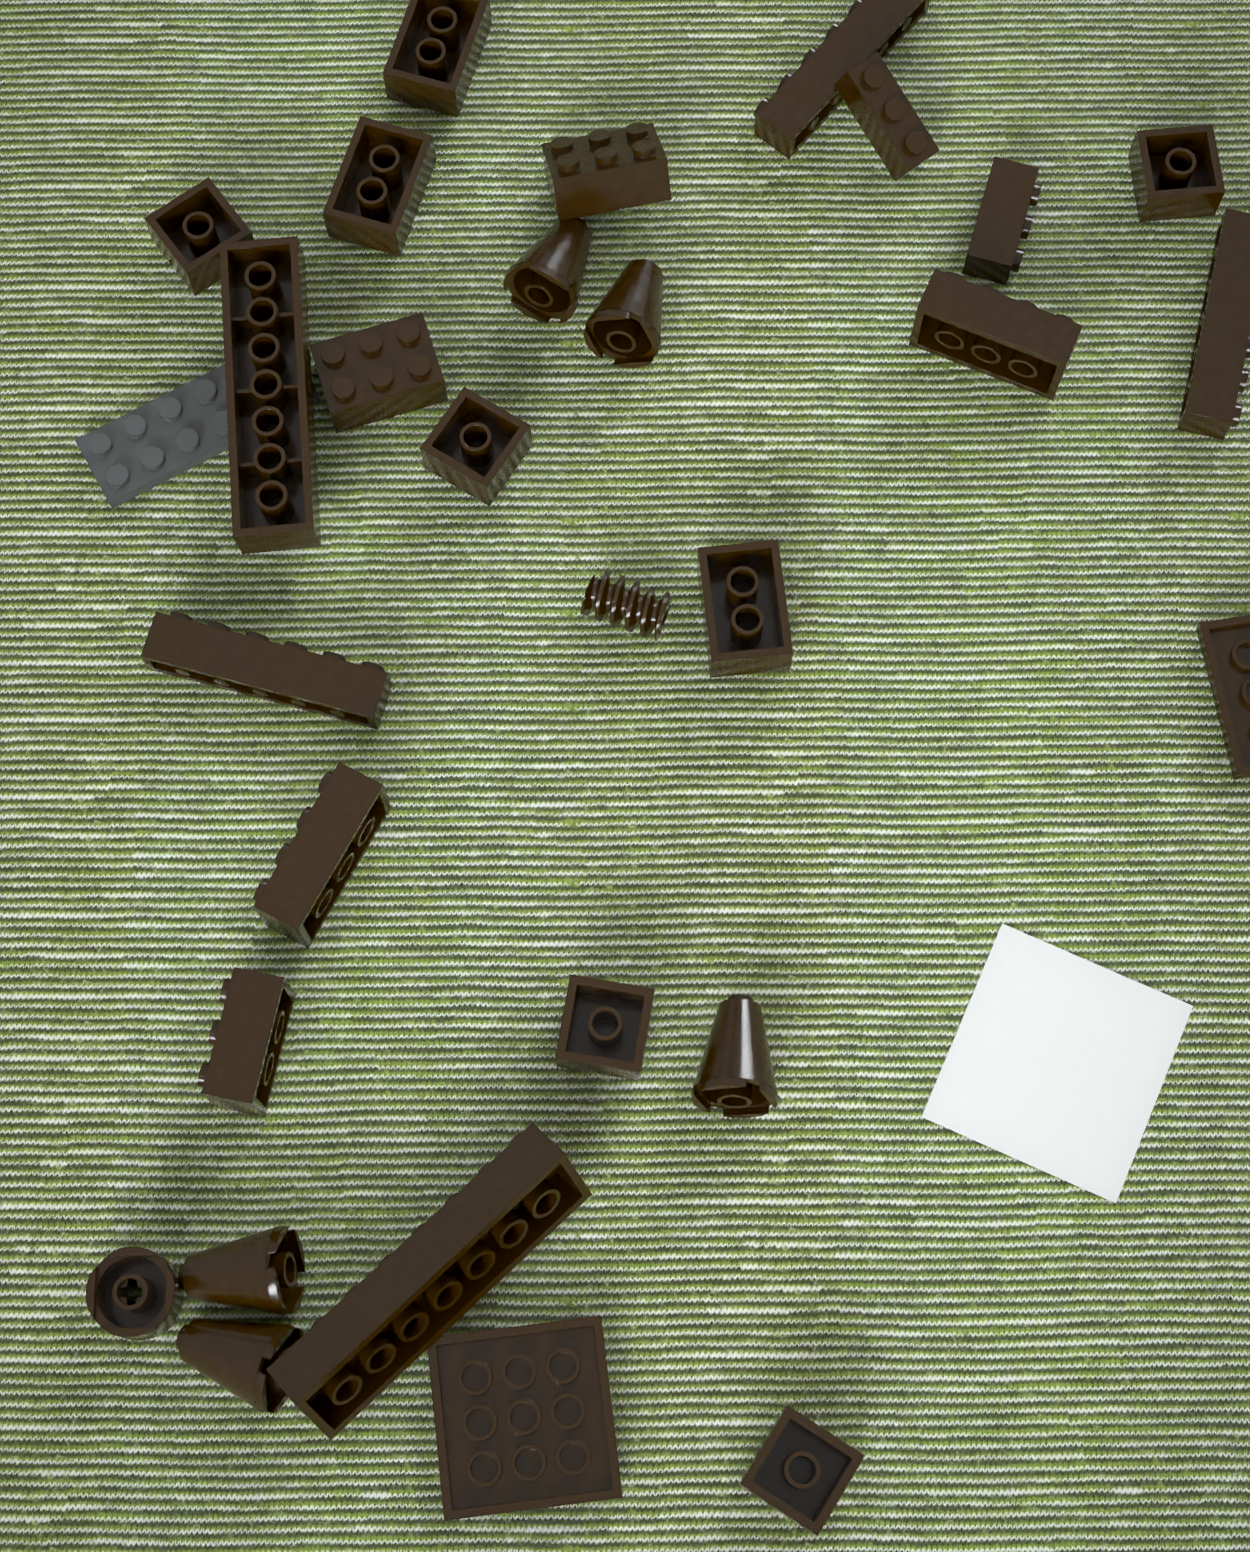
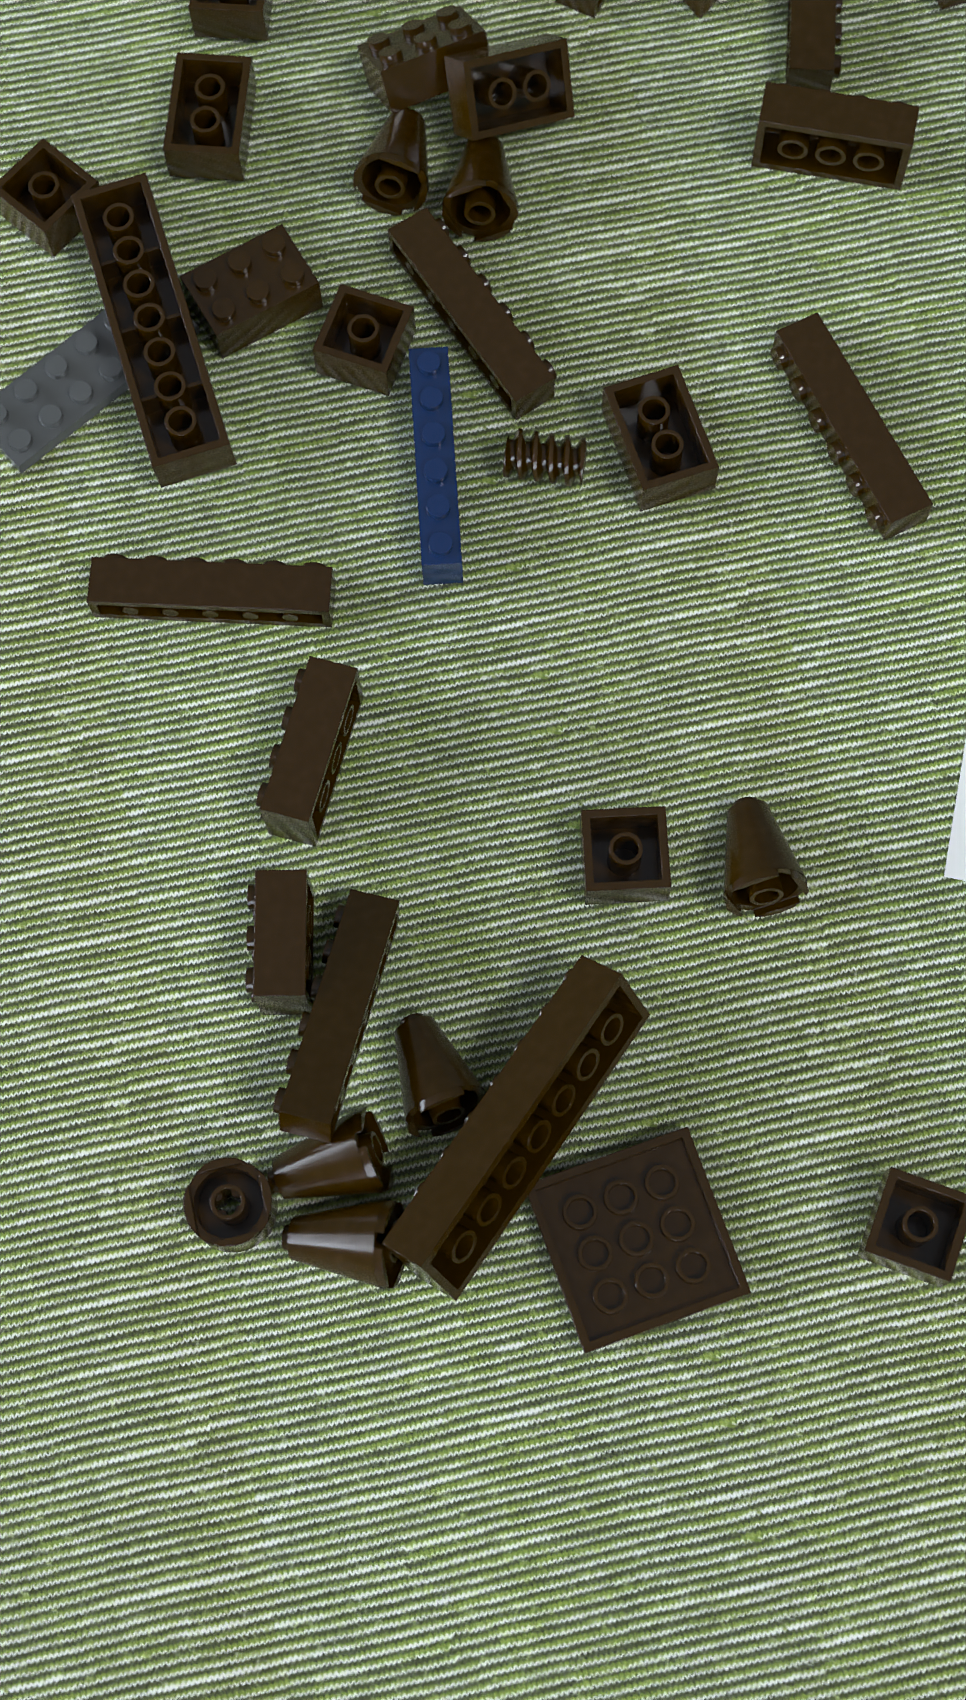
camera: 10 degrees left, 0 degrees up
none -> dark brown brick [273,889,400,1143]
none -> dark brown brick [388,207,557,420]
none -> dark brown cone [394,1013,486,1138]
none -> dark blue brick [409,346,463,585]
none -> dark brown brick [444,33,575,141]
none -> dark brown brick [771,312,933,541]

